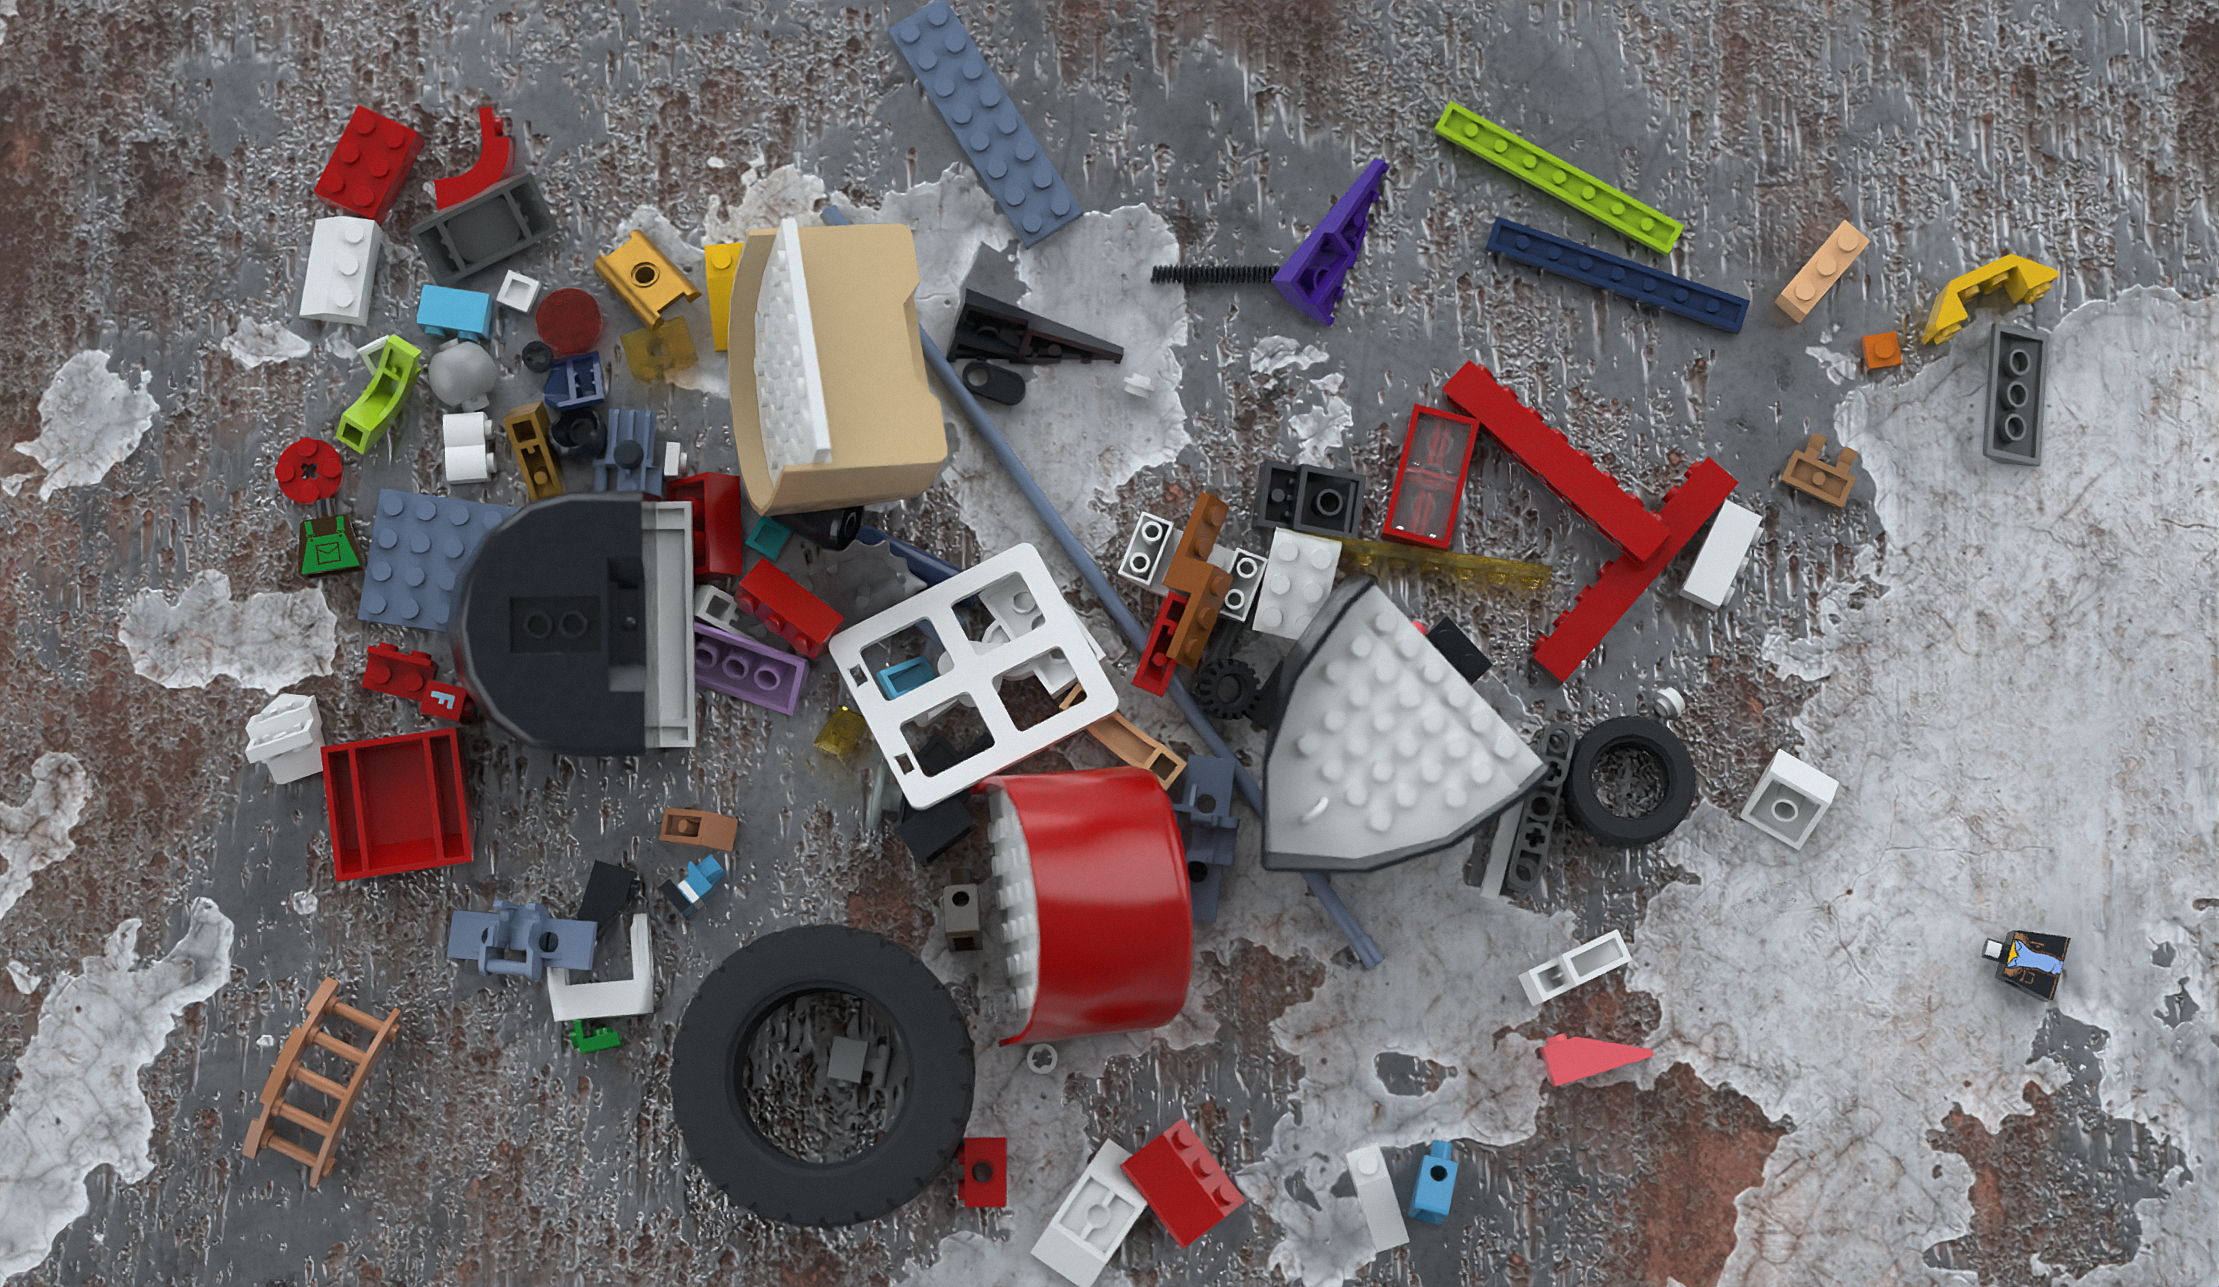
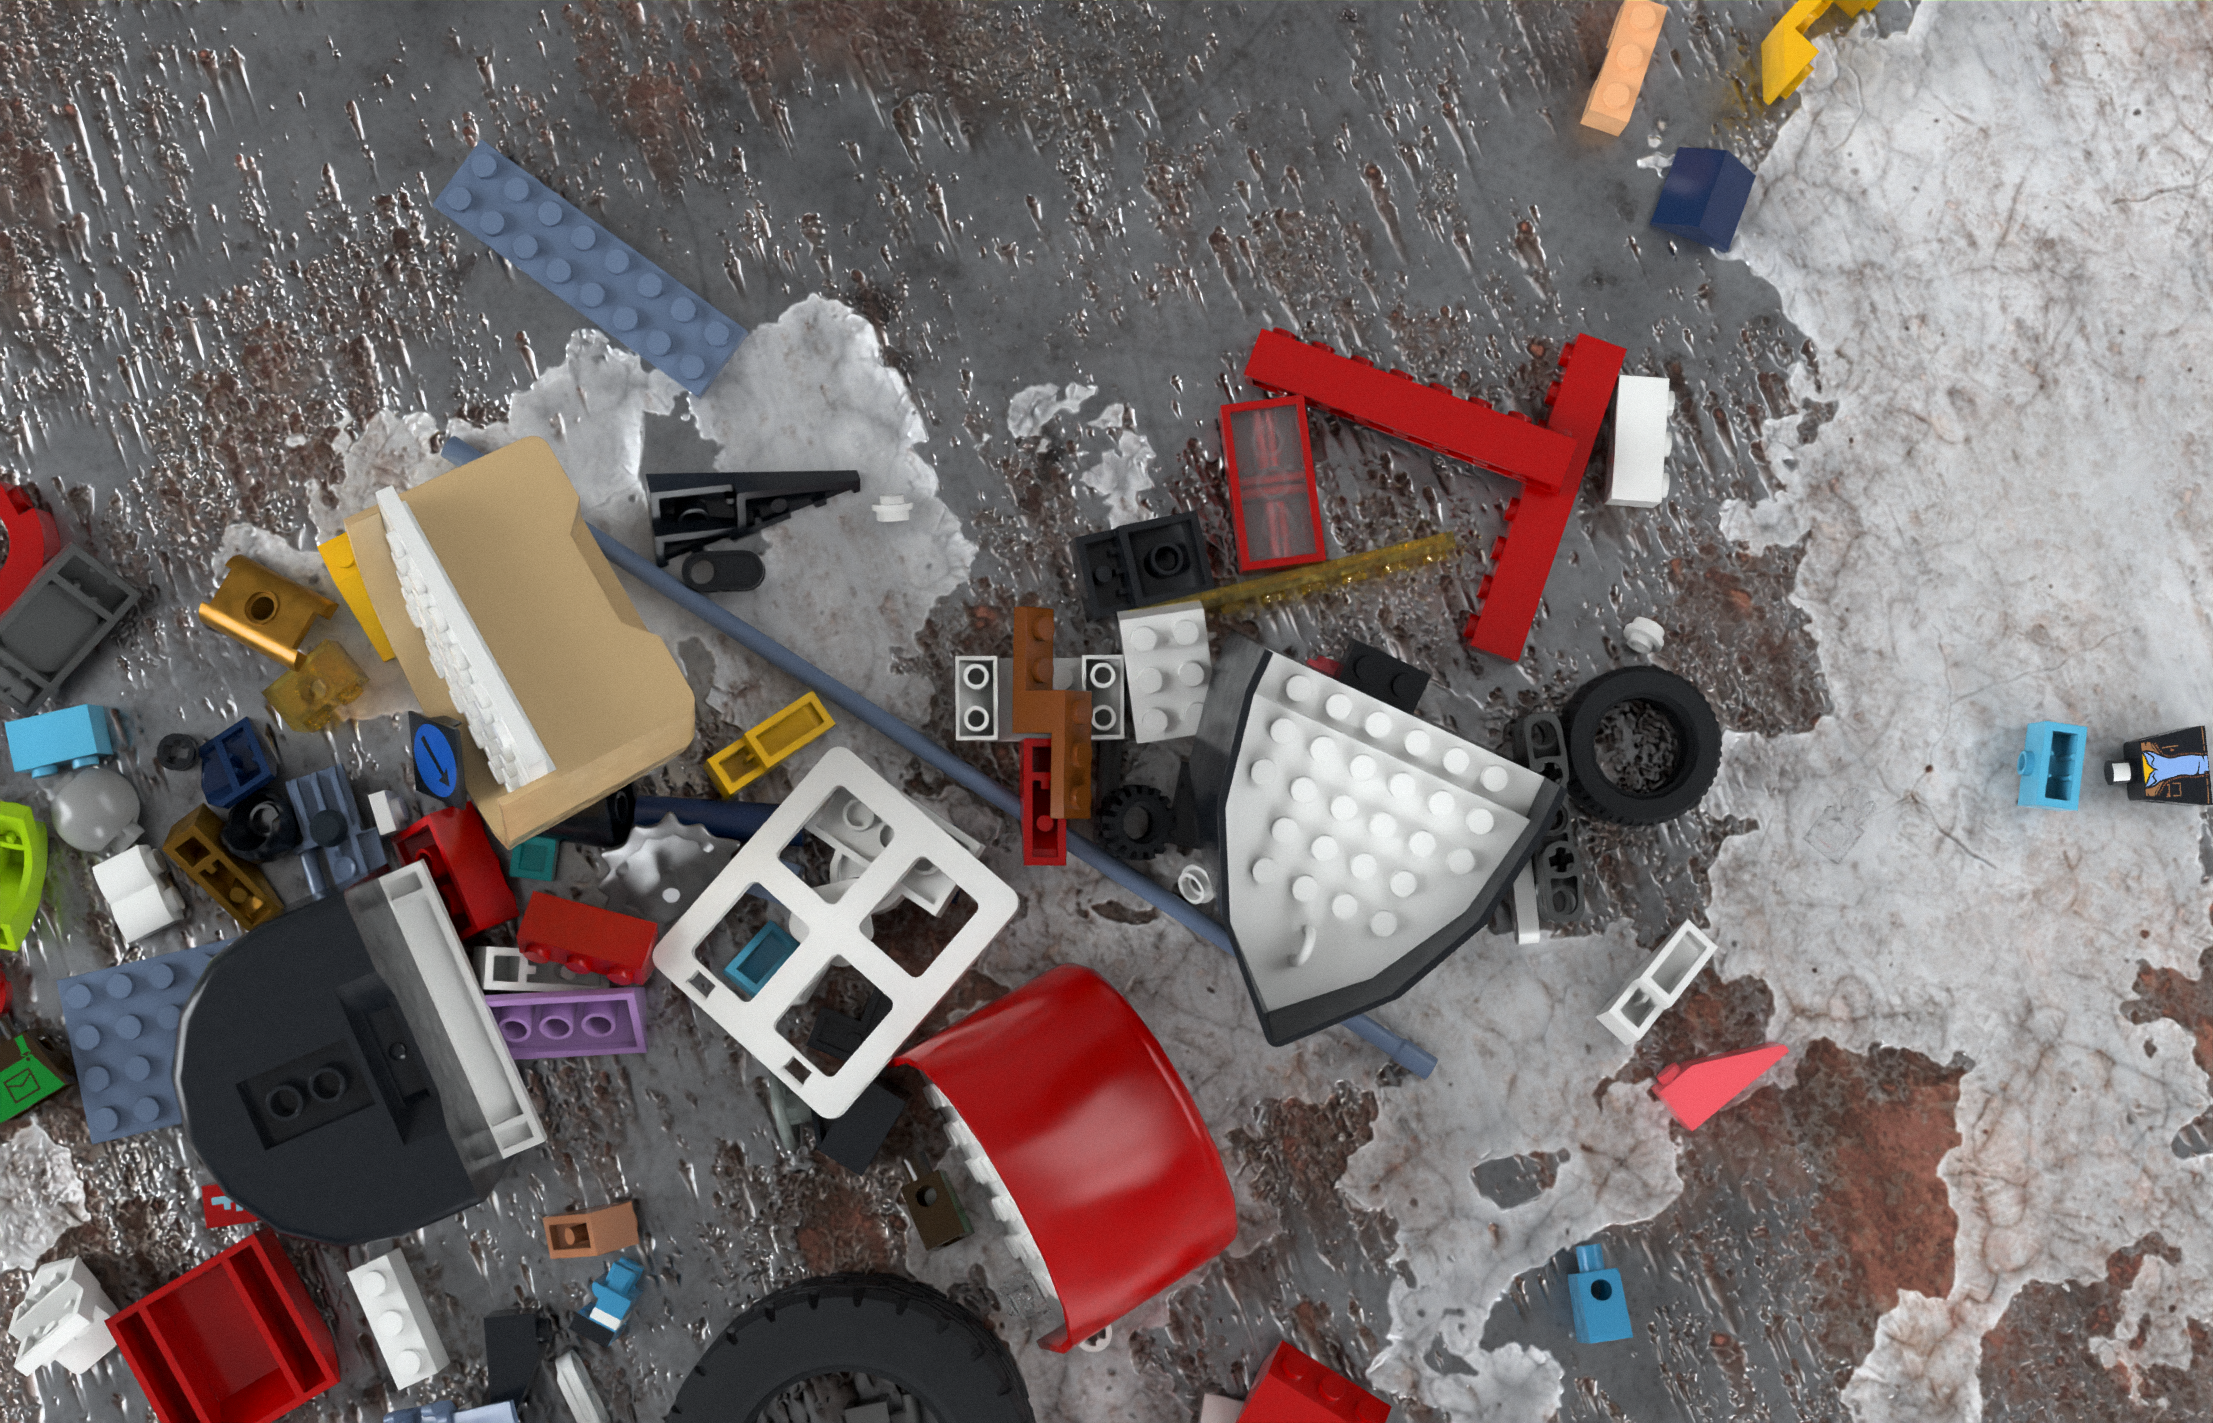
camera: 30 degrees left, 5 degrees up
red bracket [361,642,439,703] -> none
white plate [496,270,541,315] -> none
clear red tile [535,287,603,354] -> none
clear yellow slope [813,704,867,766] -> none
light nougat arch [1059,682,1187,793] -> none
black piece [1150,264,1280,284] -> none
sand blue piece [1171,754,1240,922] -> none
dark purple wedge [1271,159,1389,326] -> none
white slope [1343,1143,1410,1253] -> none
lime plate [1434,100,1684,257] -> none
dark blue plate [1485,216,1750,334] -> none
white slope [1740,749,1839,850] -> none
medium nougat plate [1780,432,1858,509] -> none
orange plate [1861,331,1903,371] -> none
dark grey slope [1983,323,2049,467] -> none
none -> white brick [347,1247,451,1390]
none -> piece [408,711,468,810]
none -> yellow slope [703,690,836,800]
none -> white plate [1178,862,1215,904]
none -> dark blue slope [1650,147,1756,253]
none -> medium azure brick [2017,721,2088,811]

